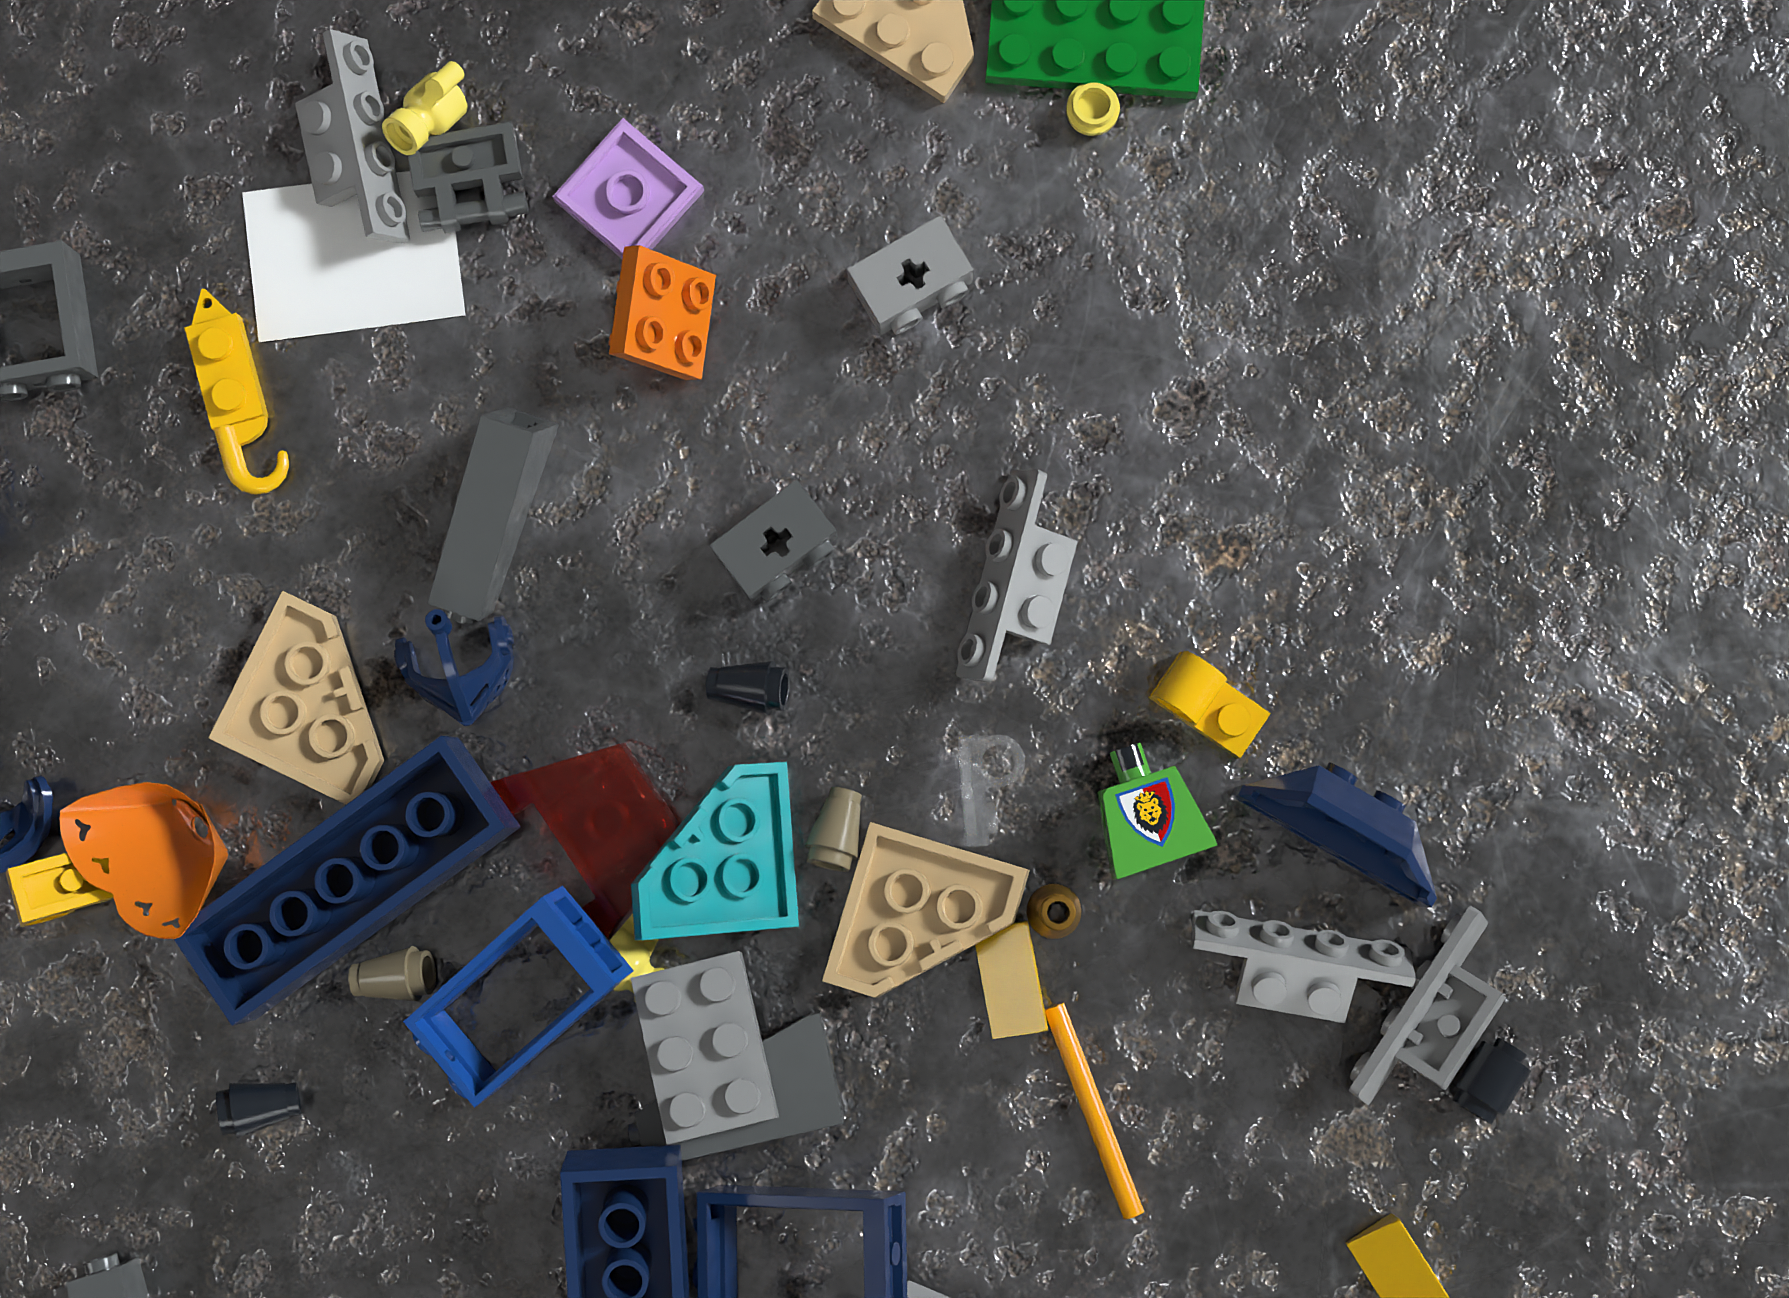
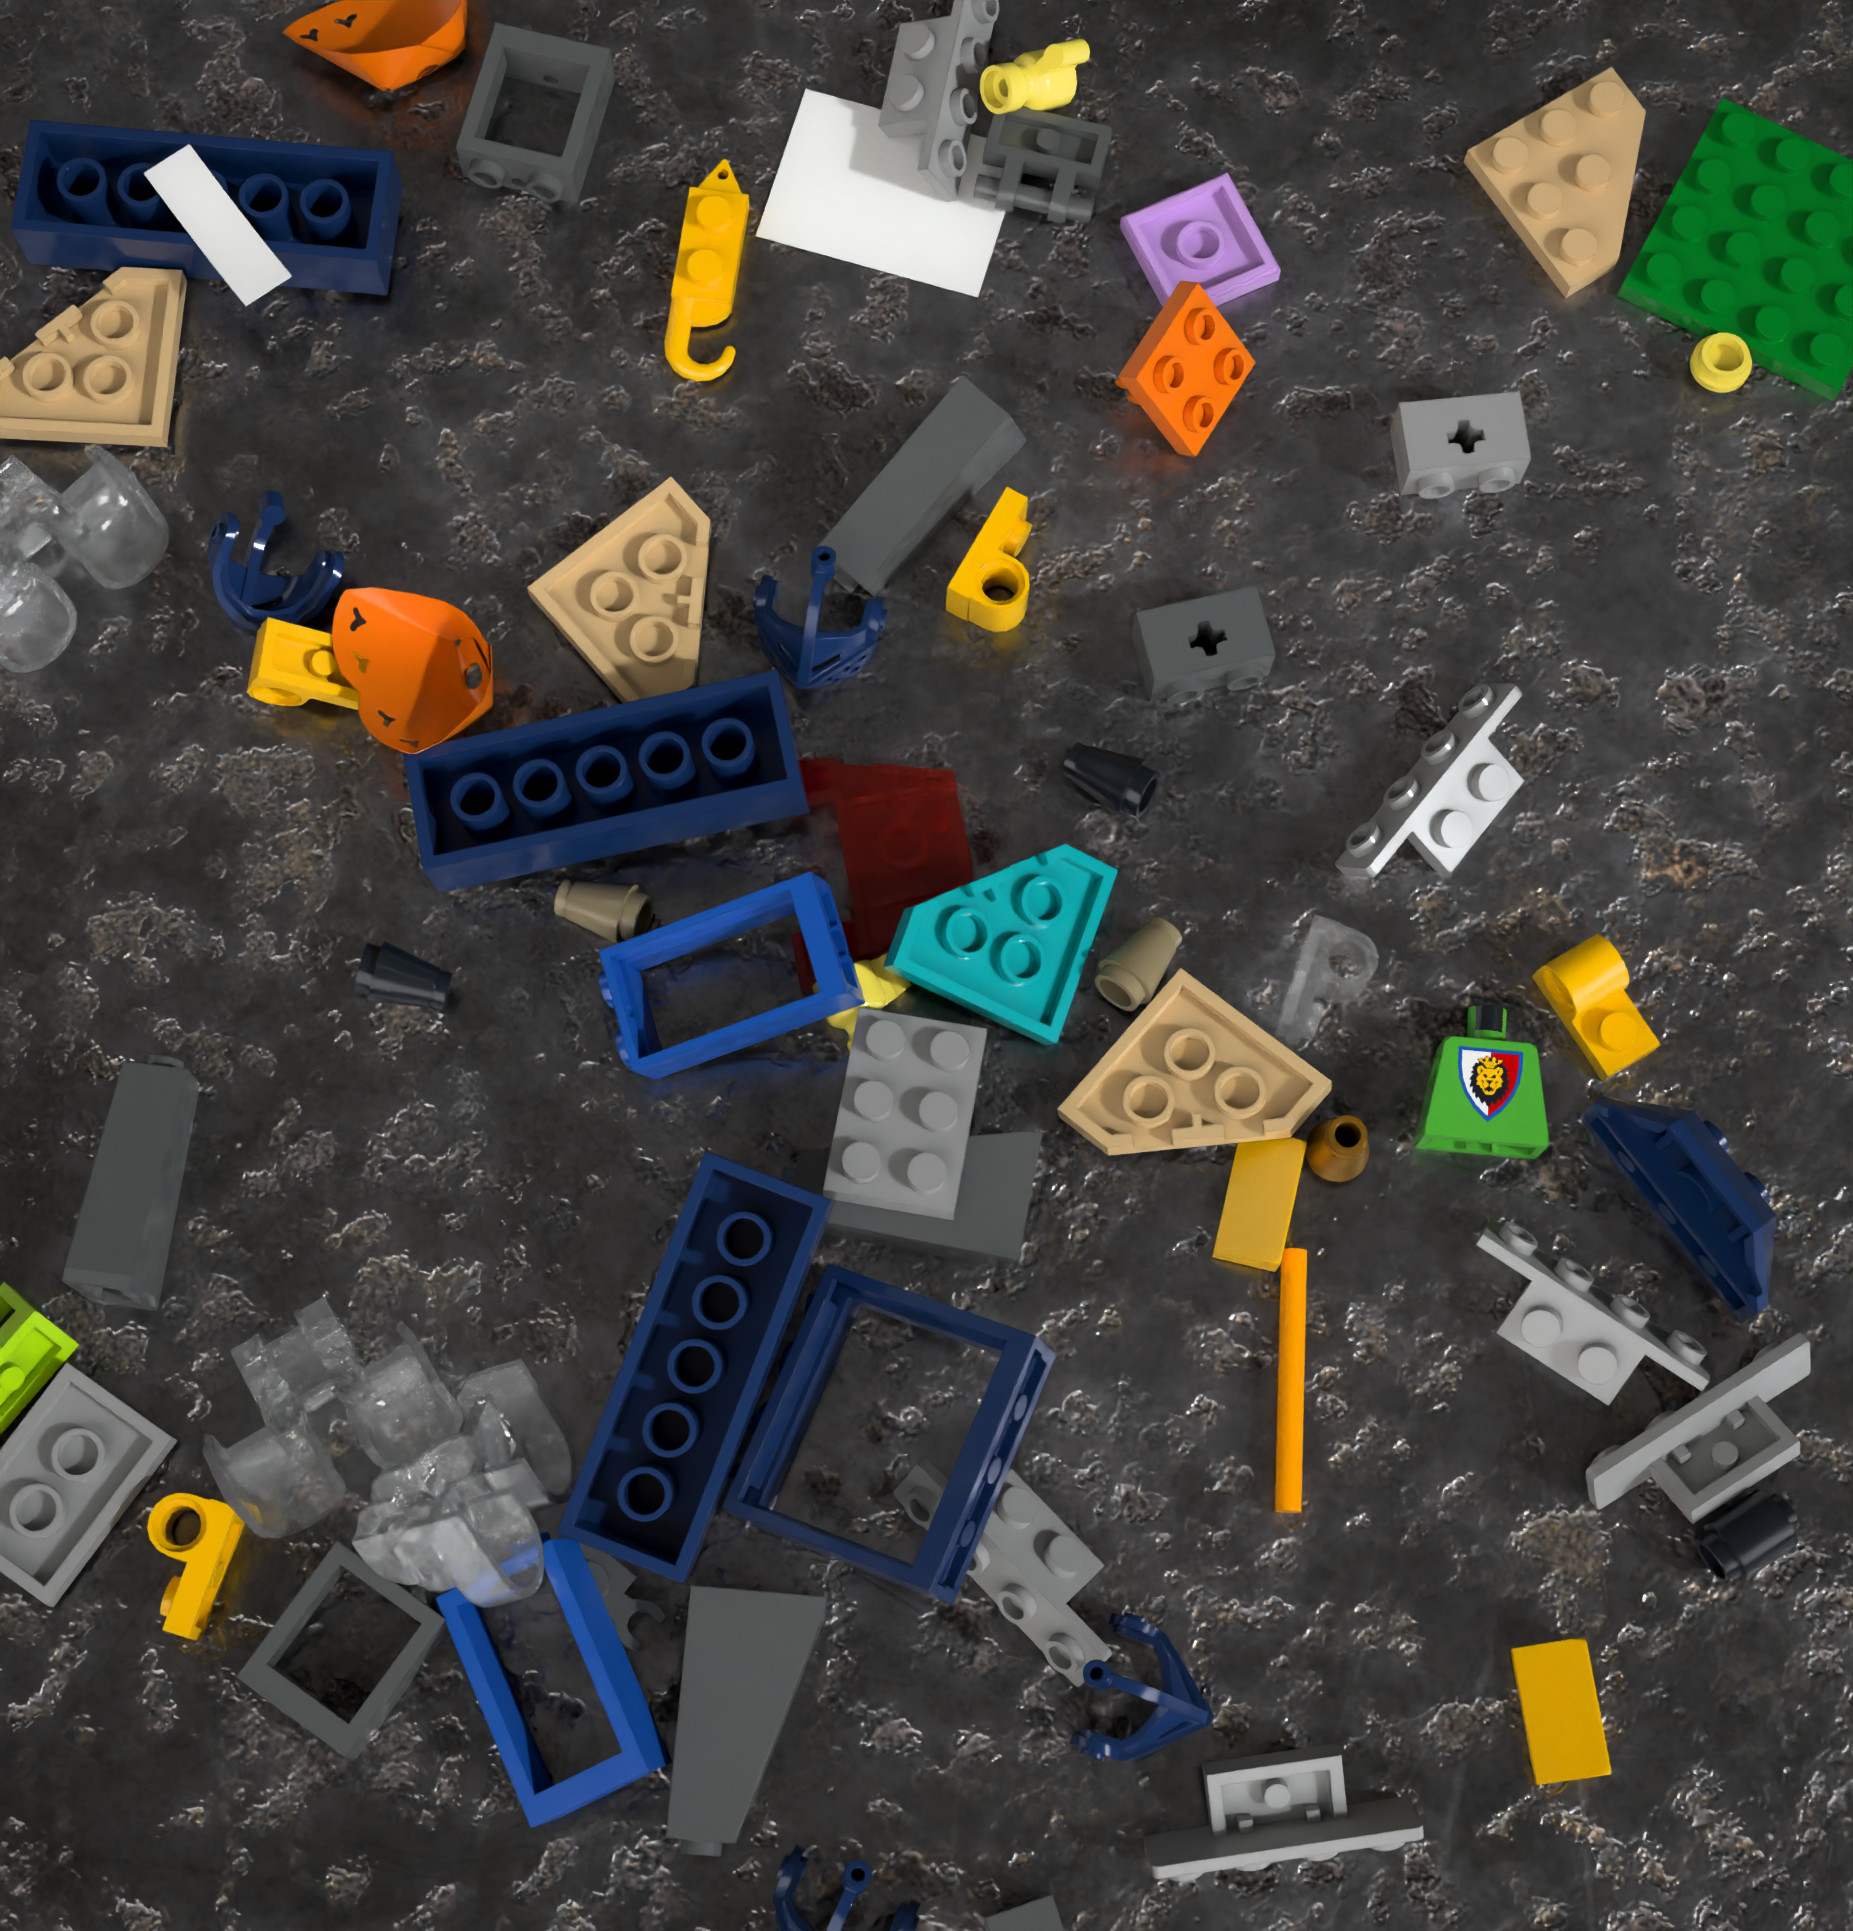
camera: 20 degrees right, 10 degrees down
none -> yellow plate [946,487,1032,632]

